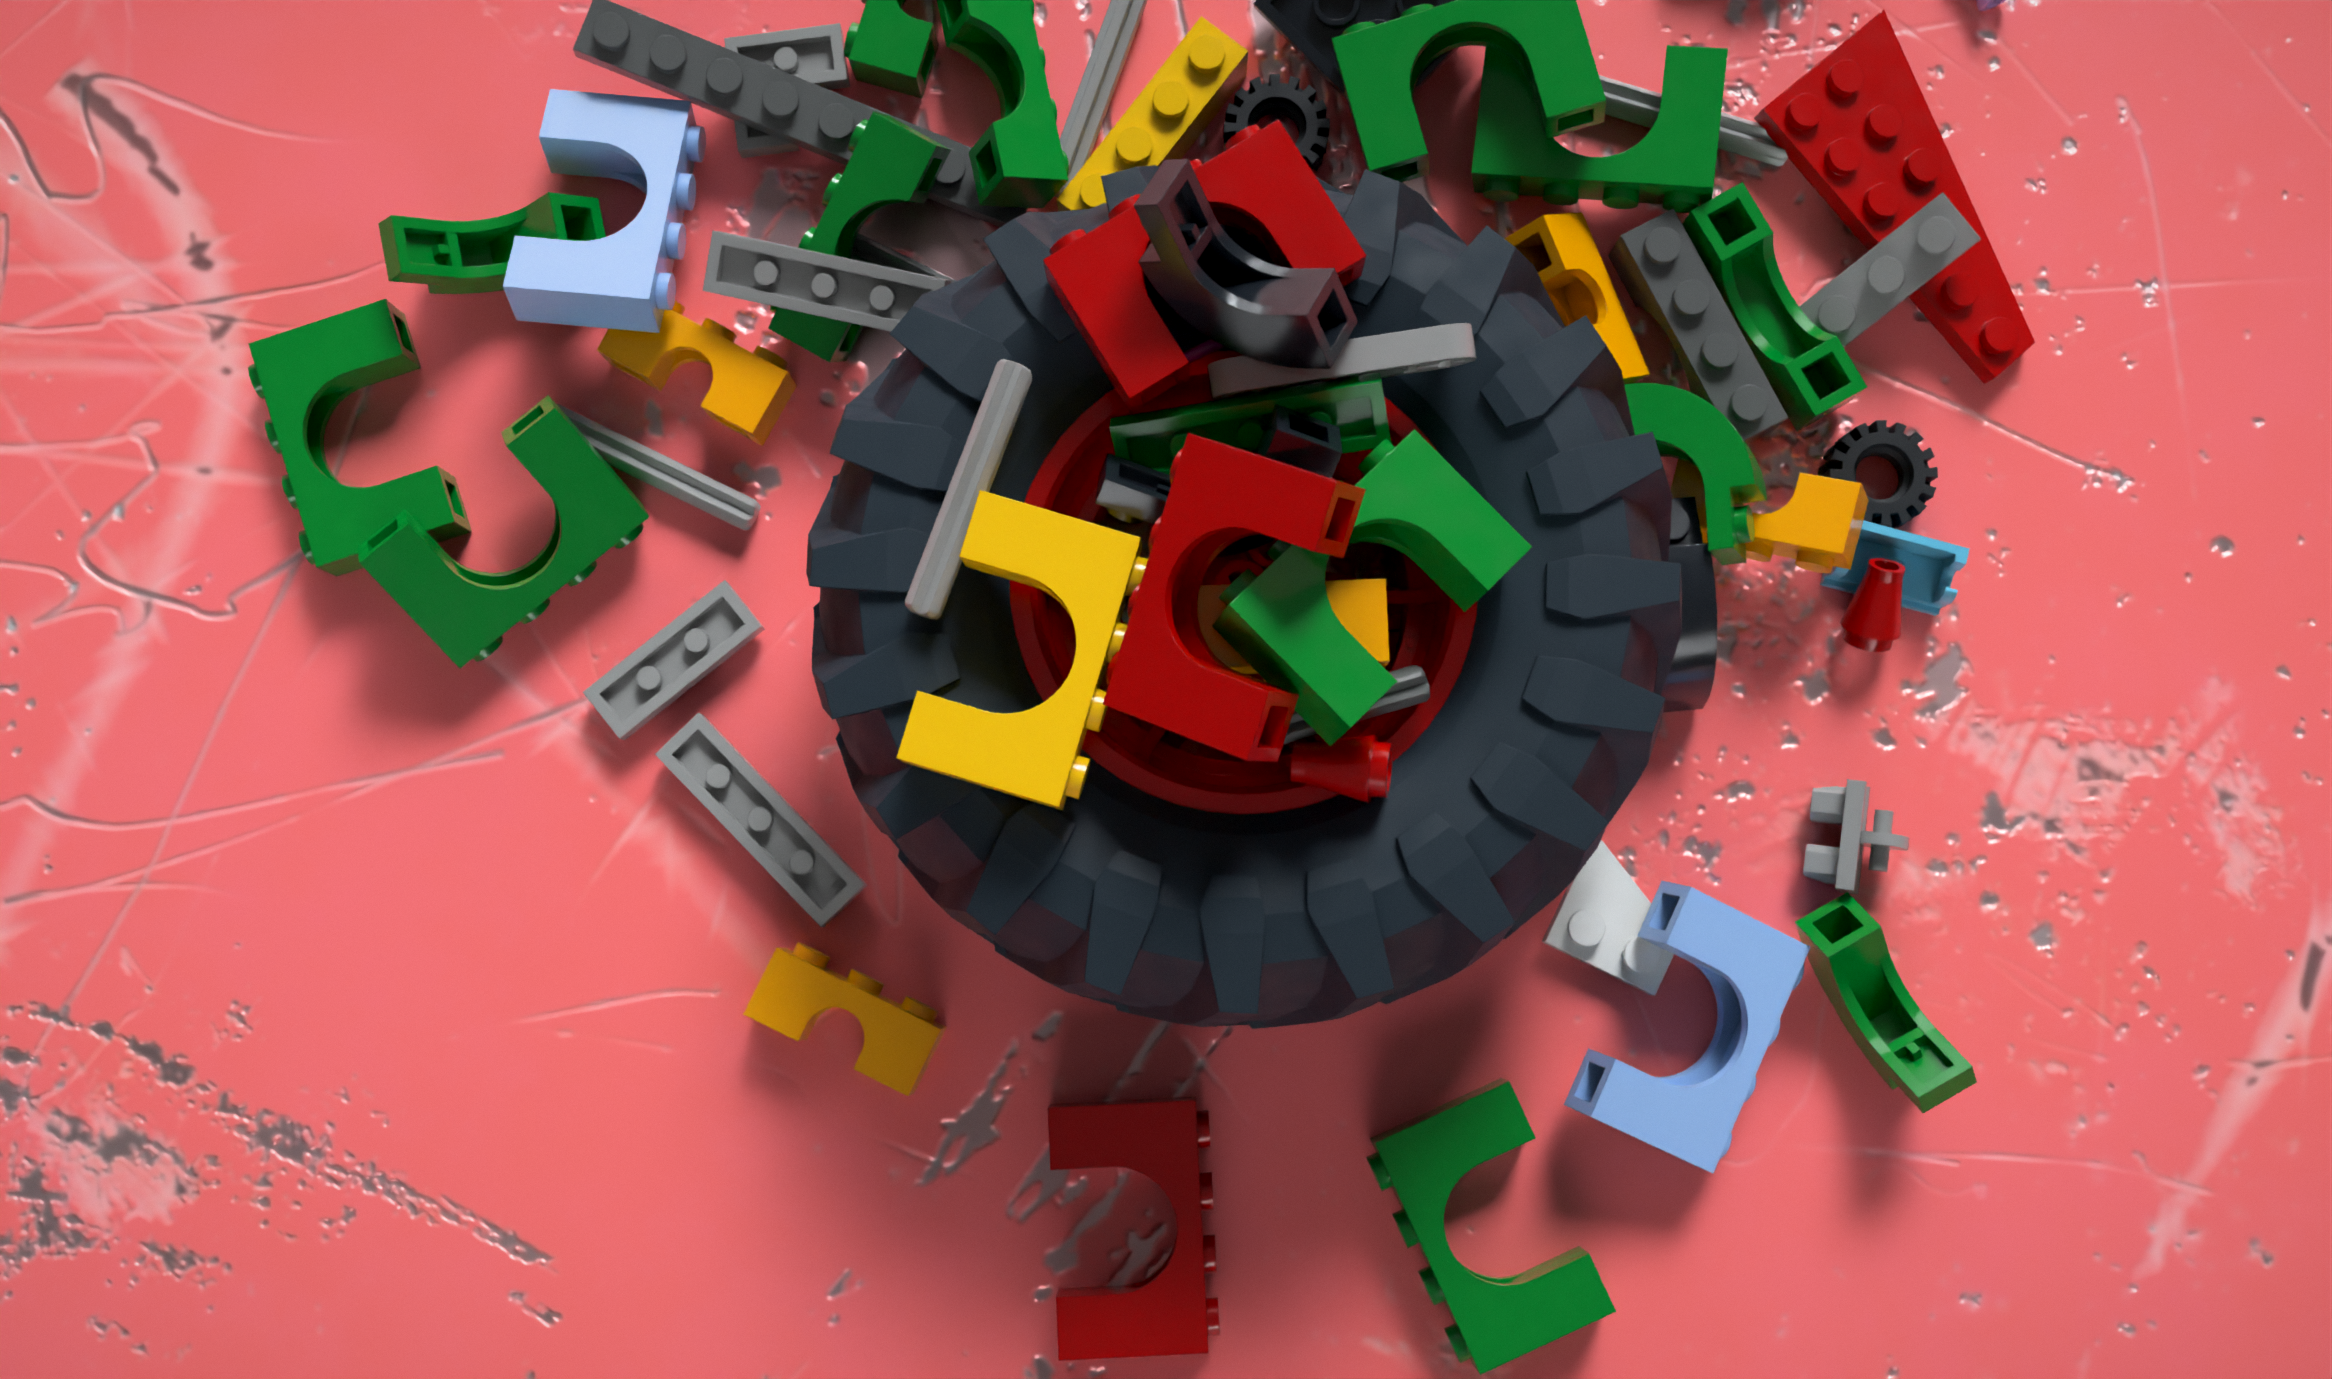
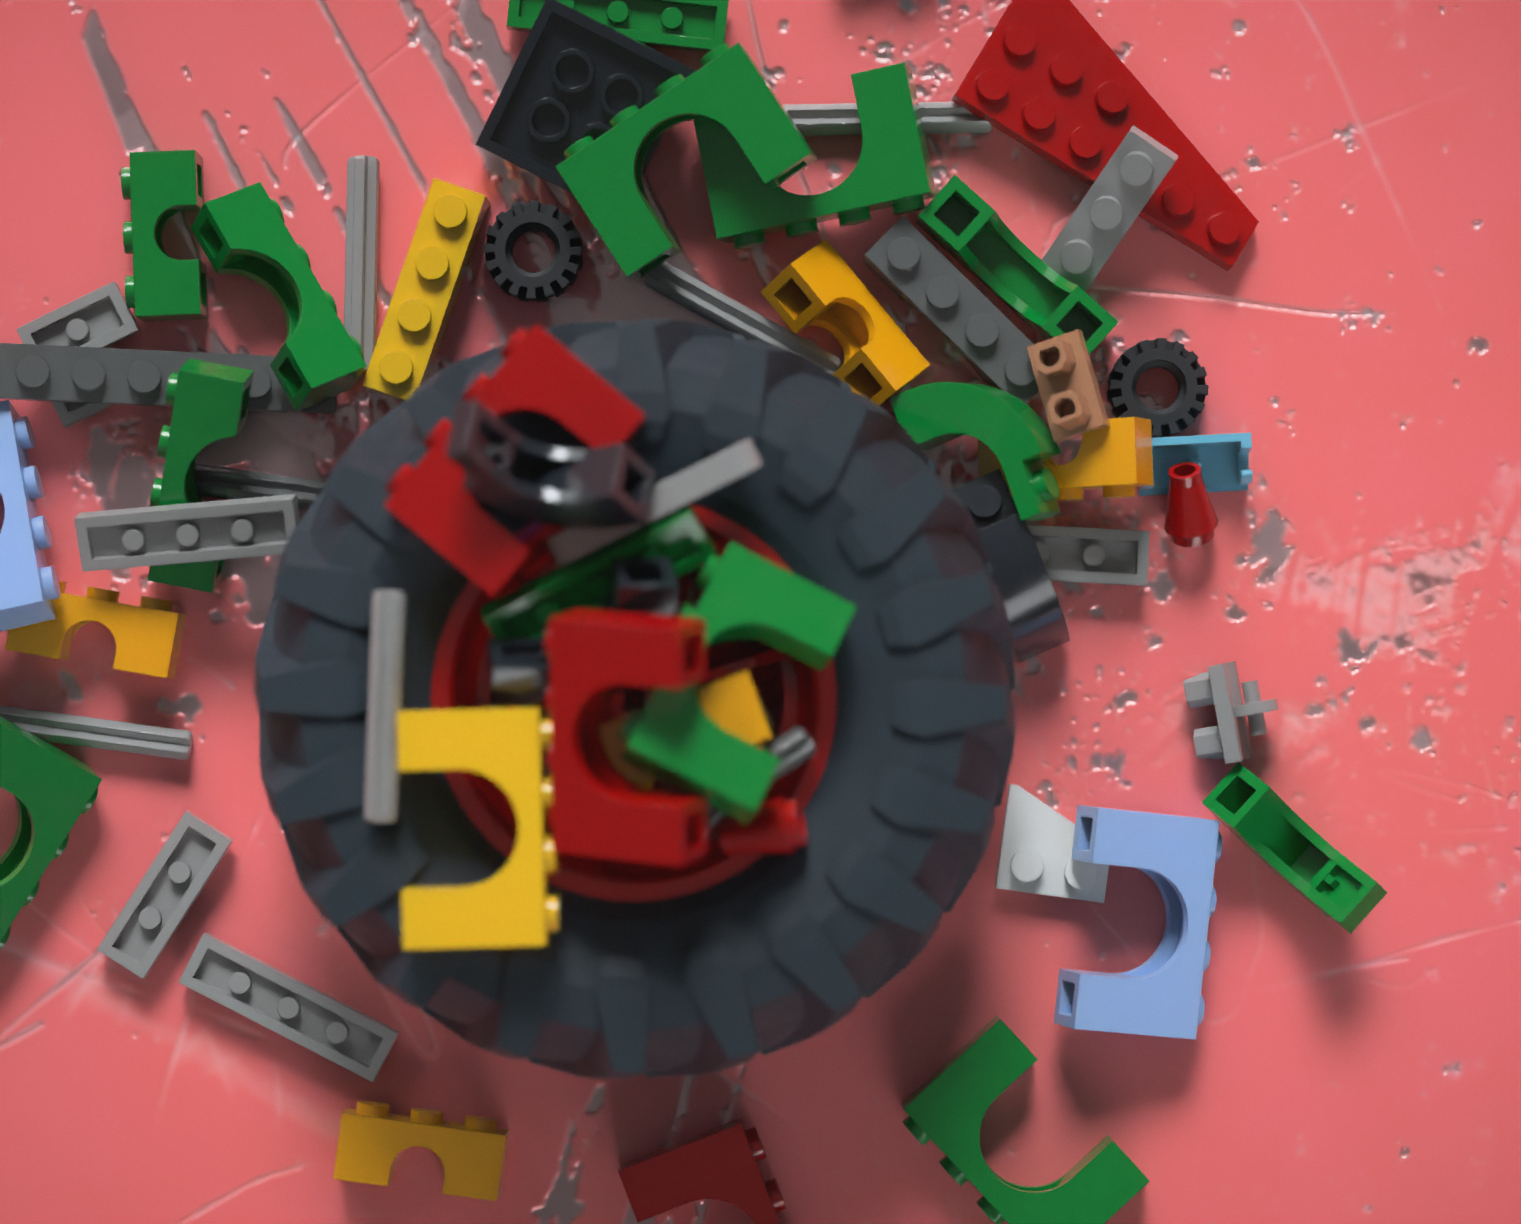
camera: 20 degrees left, 5 degrees up
none -> nougat hips [1026,329,1110,443]
none -> light grey plate [1027,524,1150,586]

